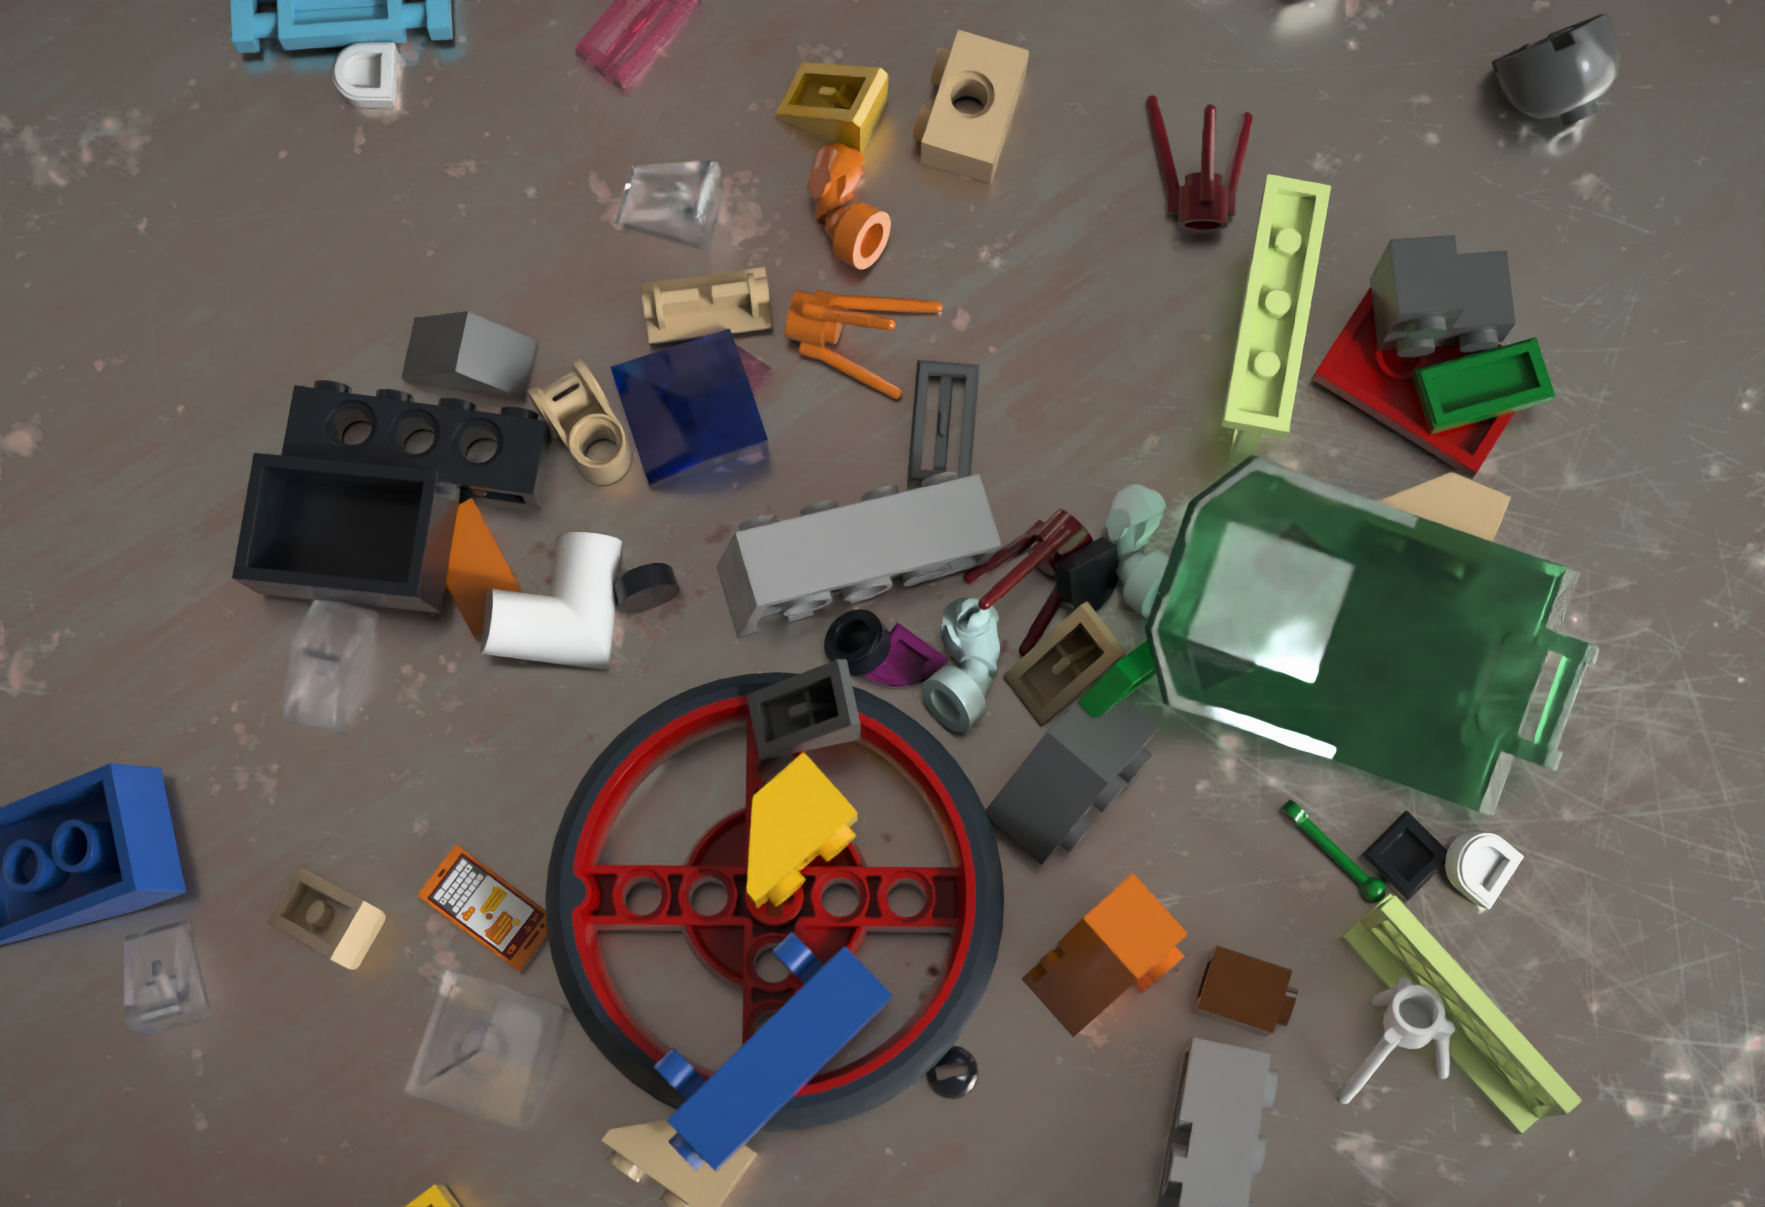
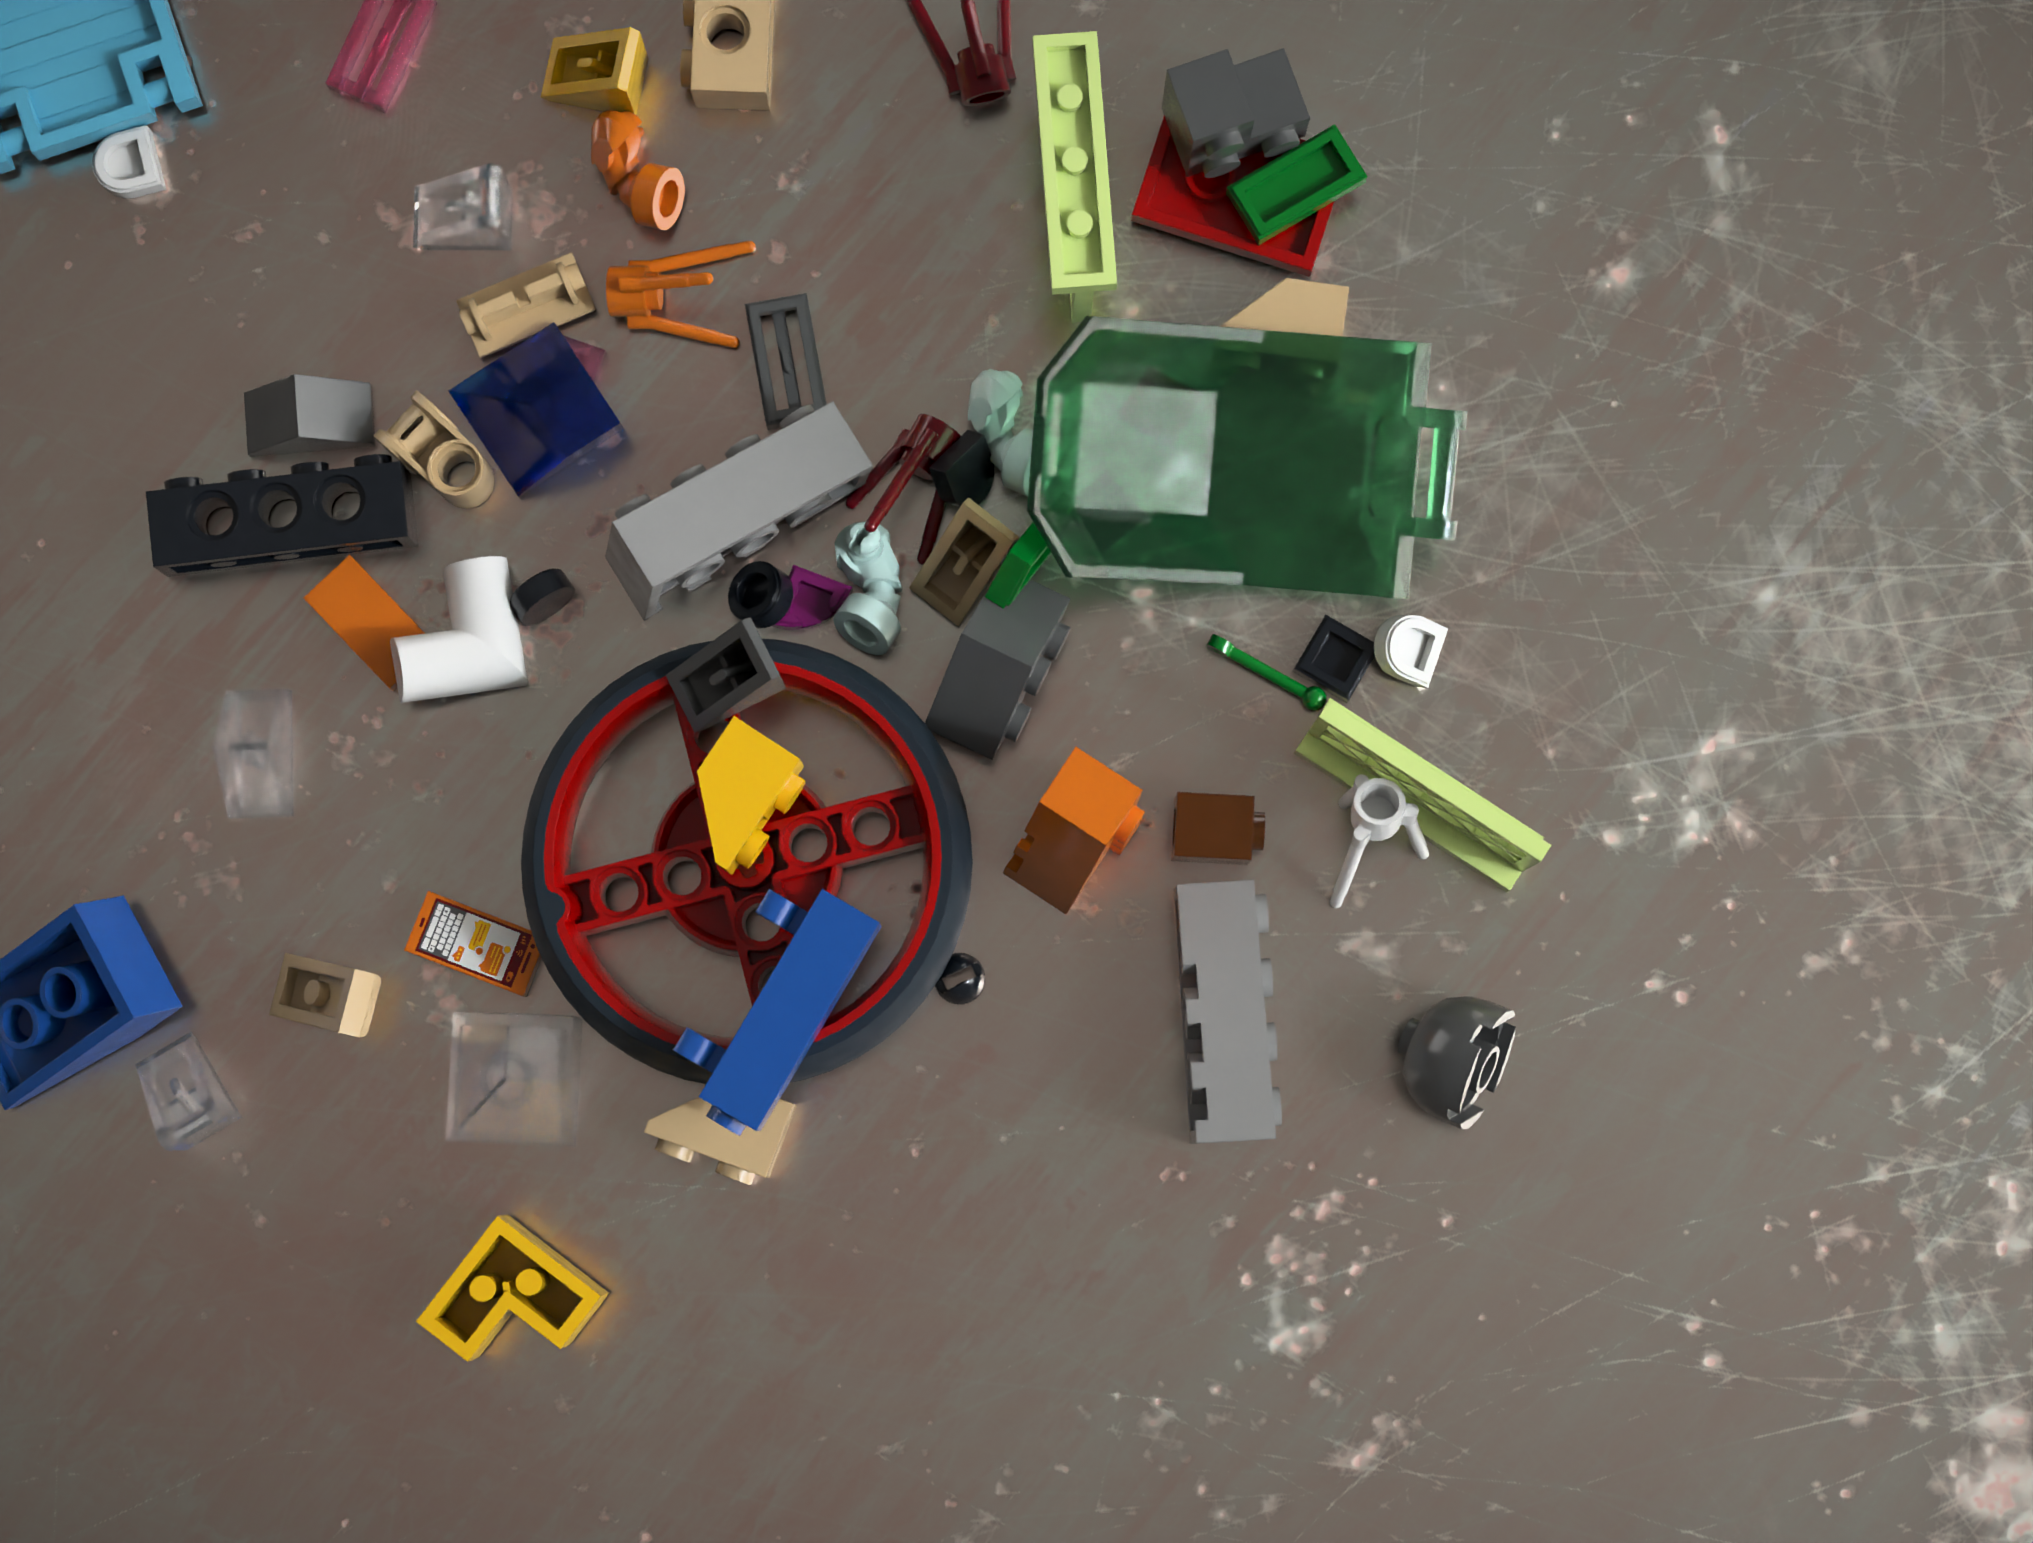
camera: 15 degrees left, 5 degrees up
black piece [232,453,461,613] -> none

